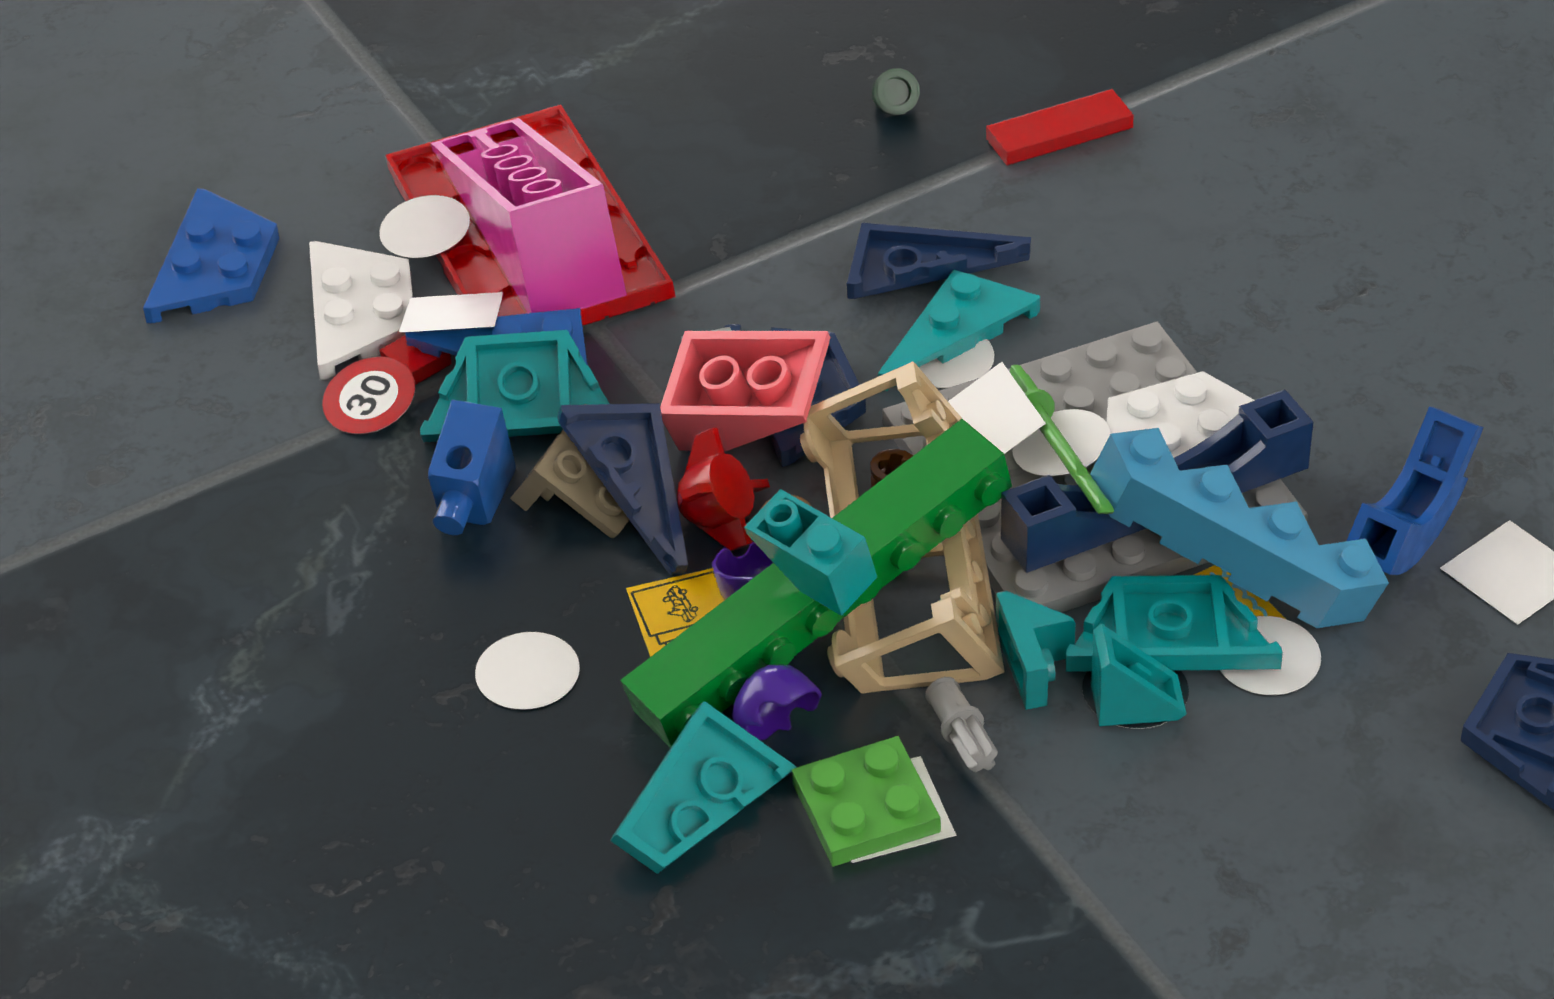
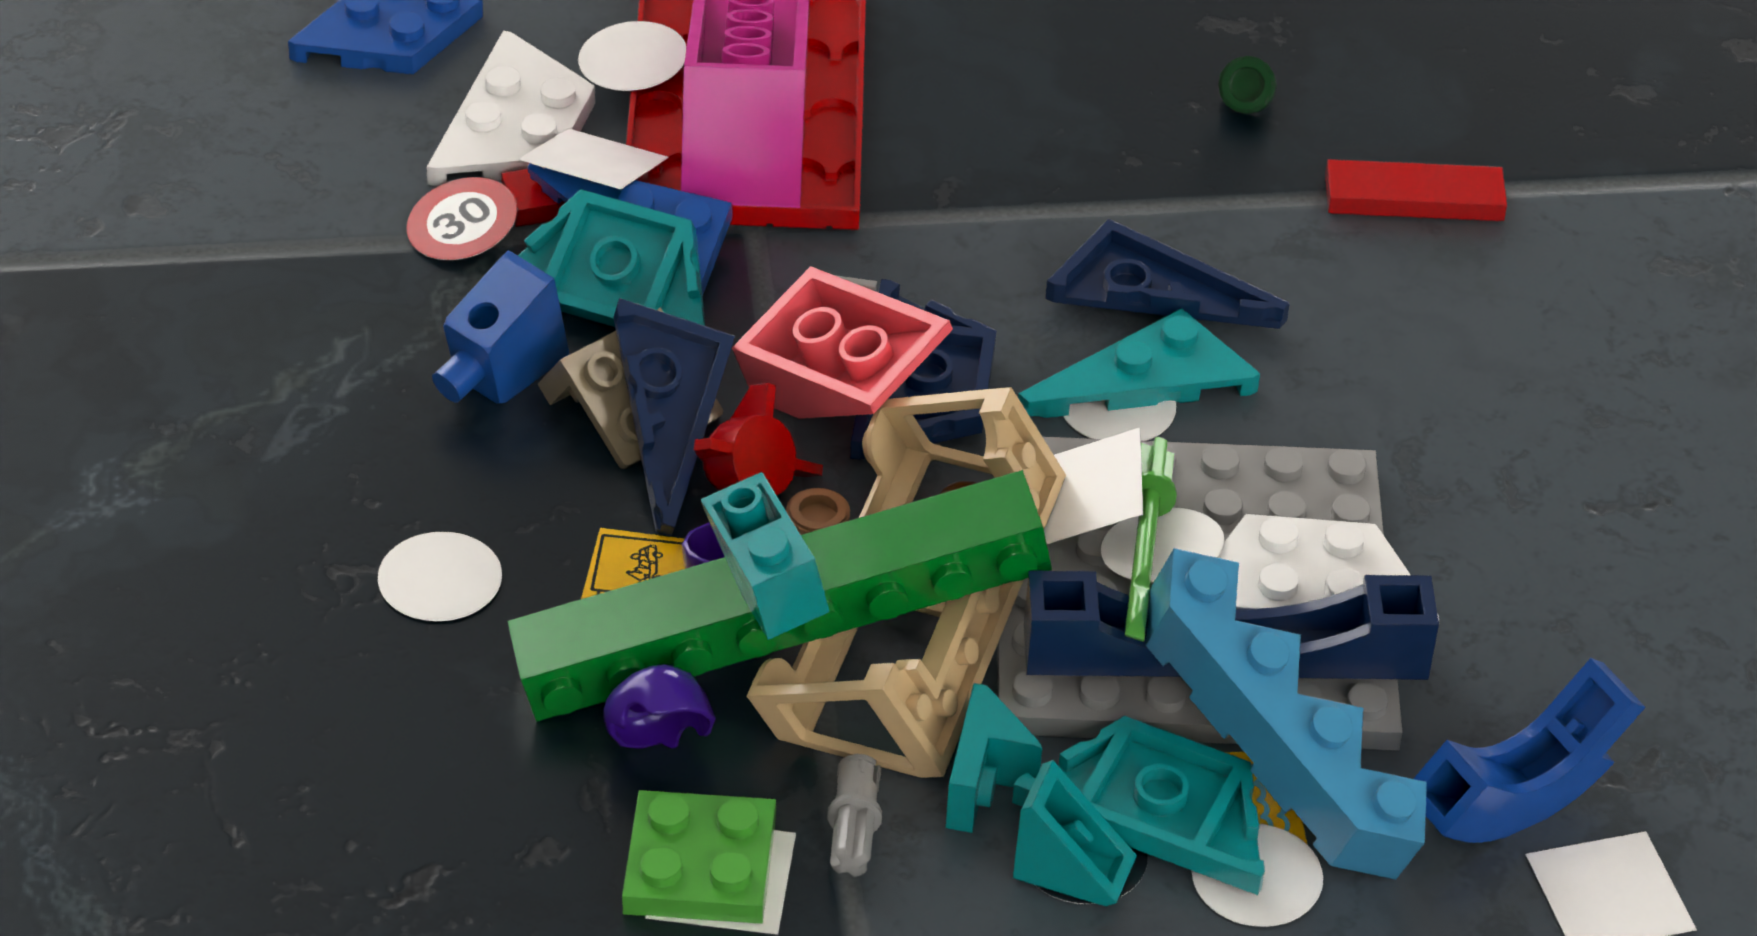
camera: 20 degrees right, 0 degrees up
teal wing [610,701,797,874] -> none

